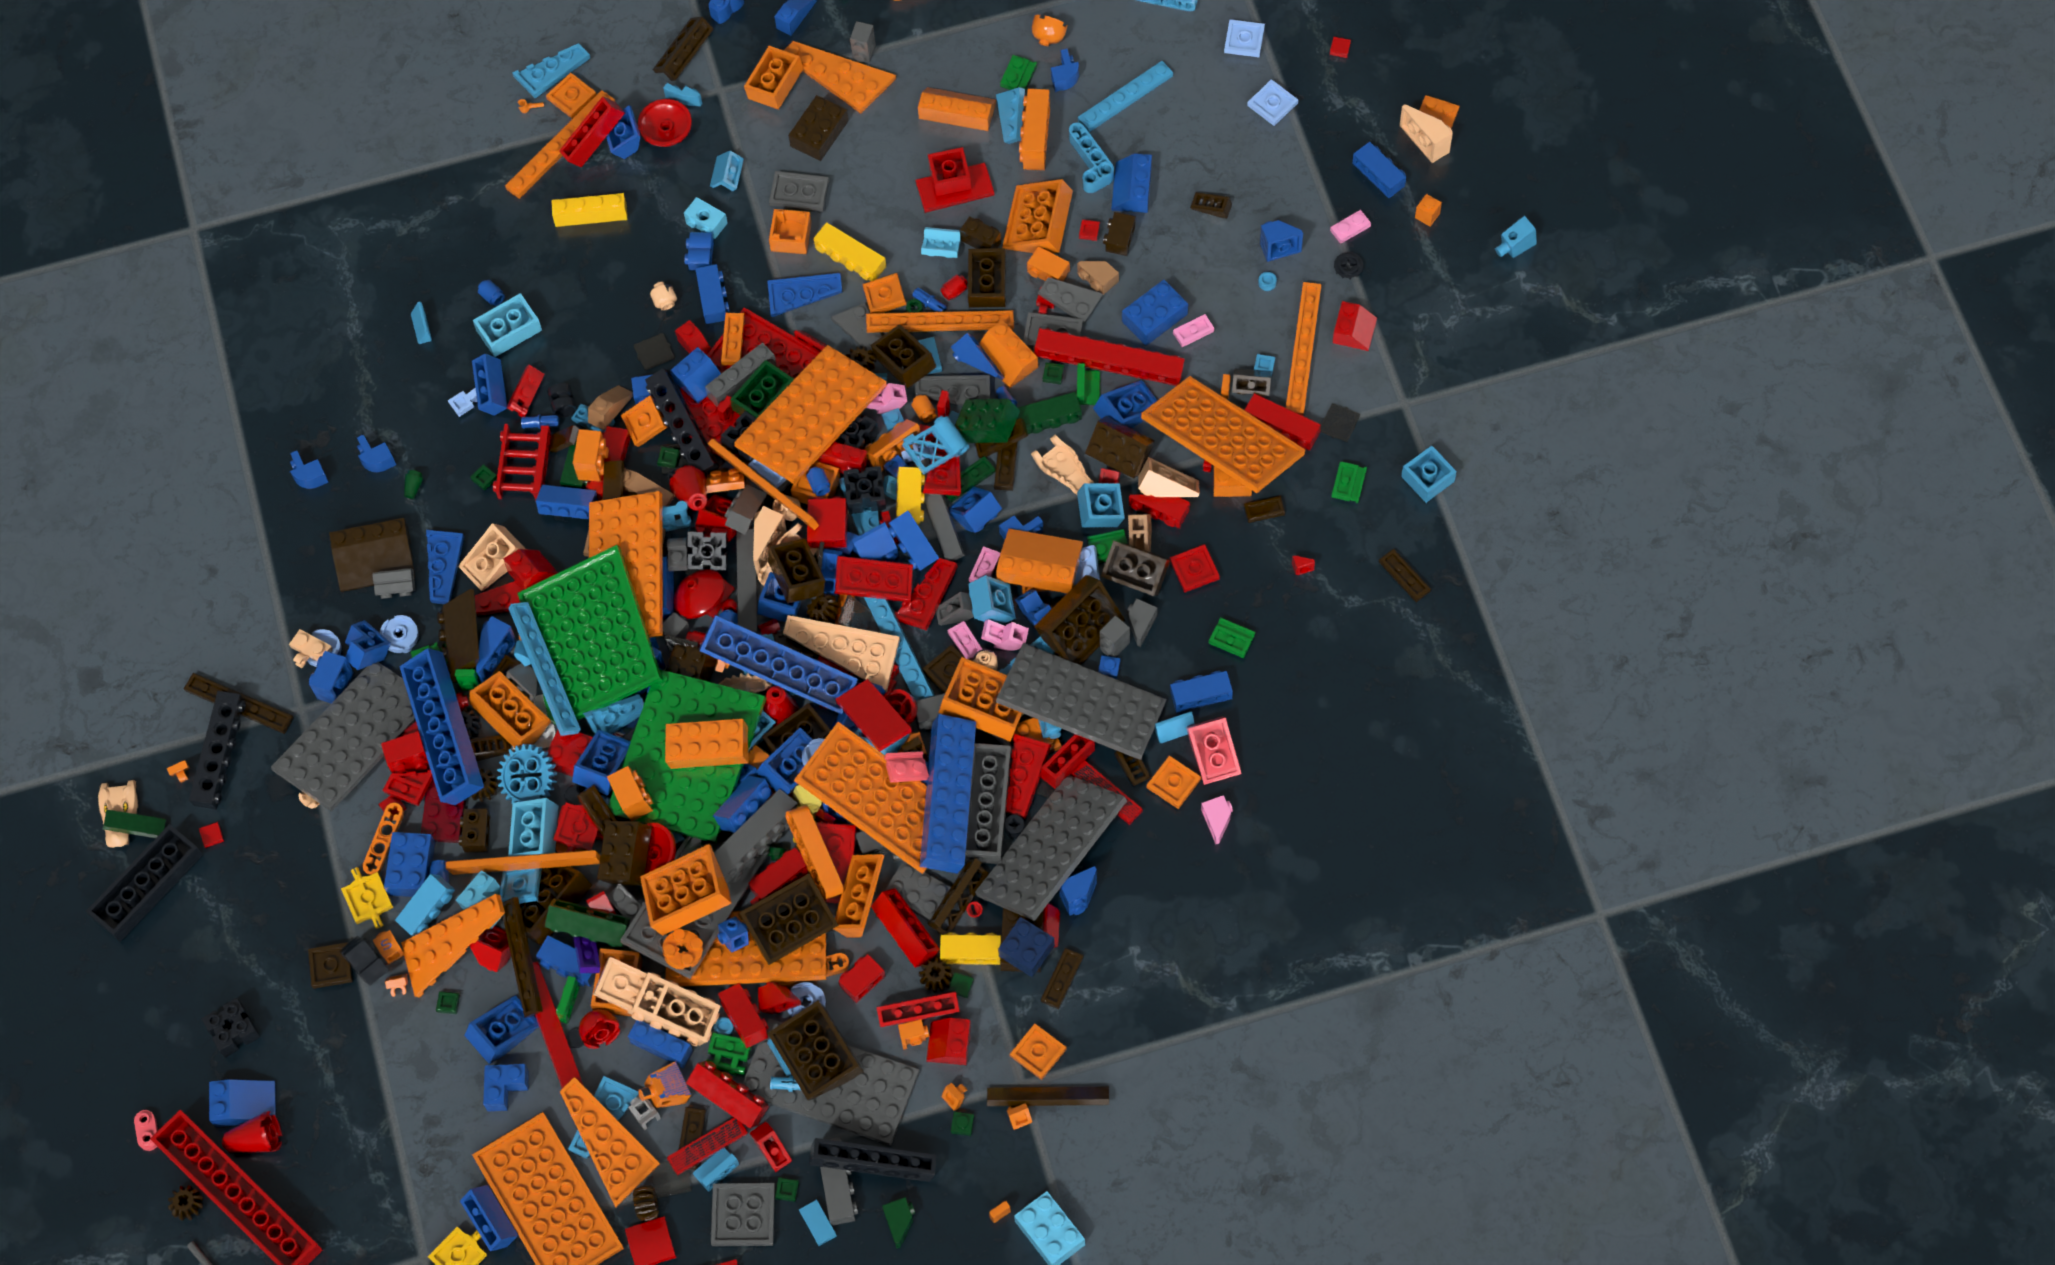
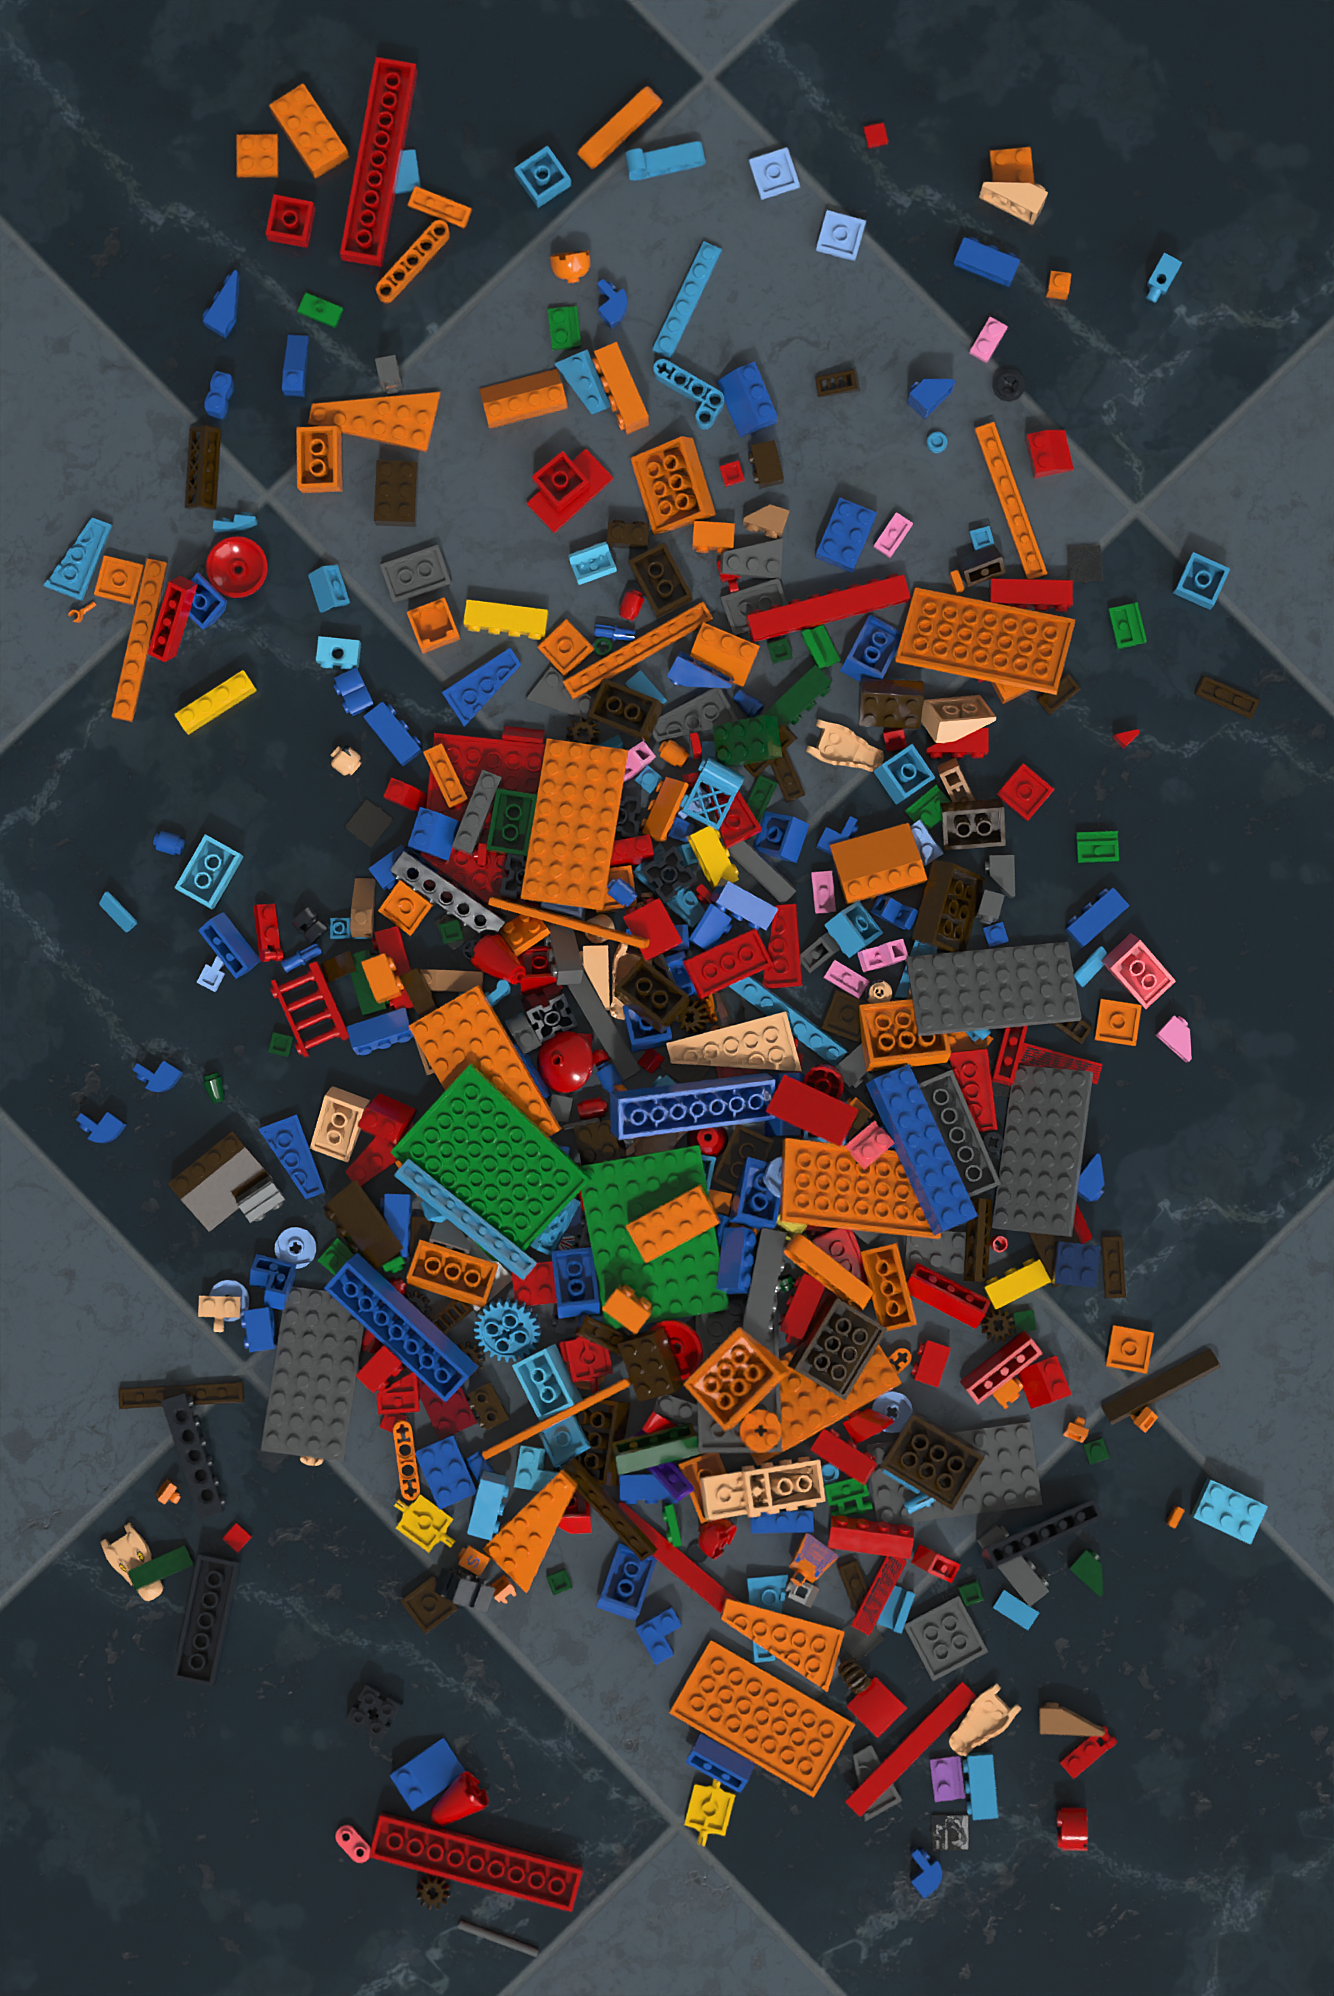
camera: 30 degrees left, 20 degrees up
blue brick [717,916,749,953] -> none

